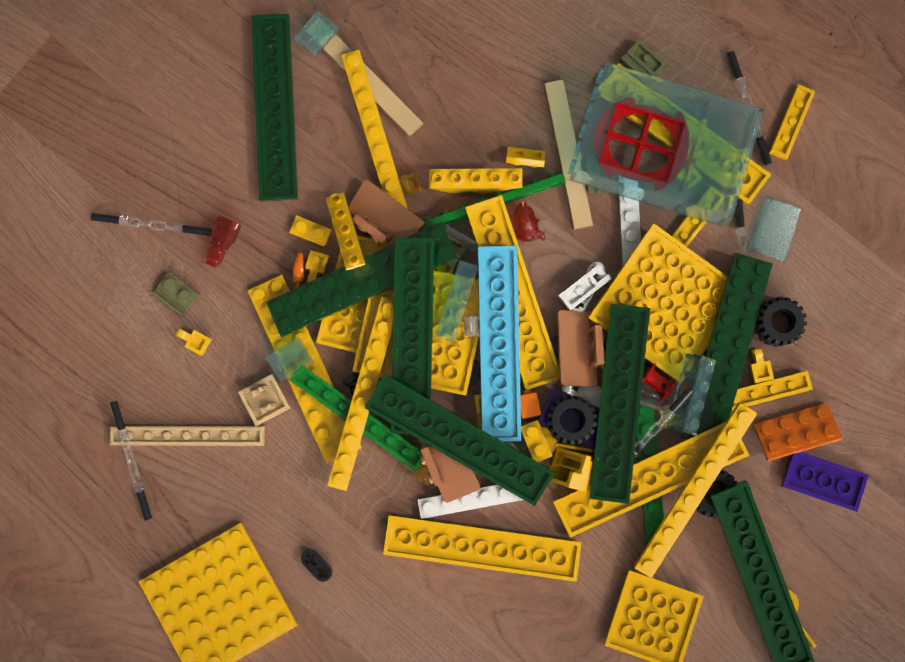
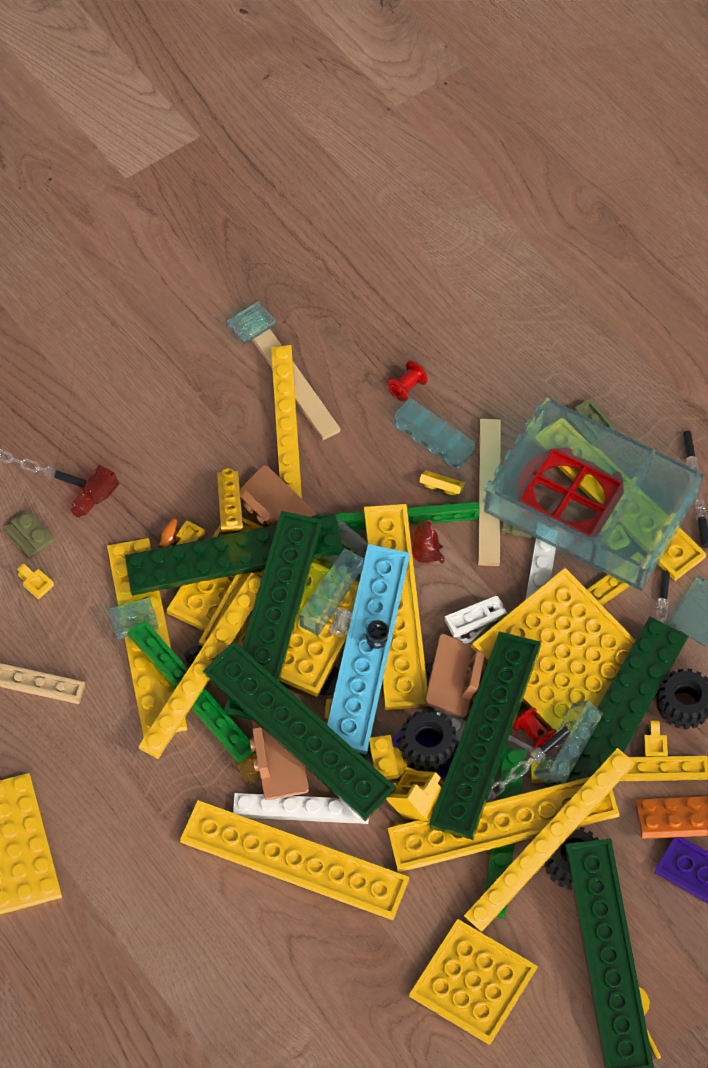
camera: 10 degrees right, 25 degrees down
tan plate [238,374,291,426] -> none
dark green plate [251,14,298,202] -> none
yellow plate [289,215,332,248] -> none
black beam [301,549,333,582] -> none
clear yellow plate [399,173,423,196] -> none
yellow slope [429,168,522,194] -> none
orange brick [520,390,541,419] -> none
none -> black wheel [366,620,389,649]
none -> red hose [387,361,428,402]
none -> clear light blue brick [394,398,475,469]

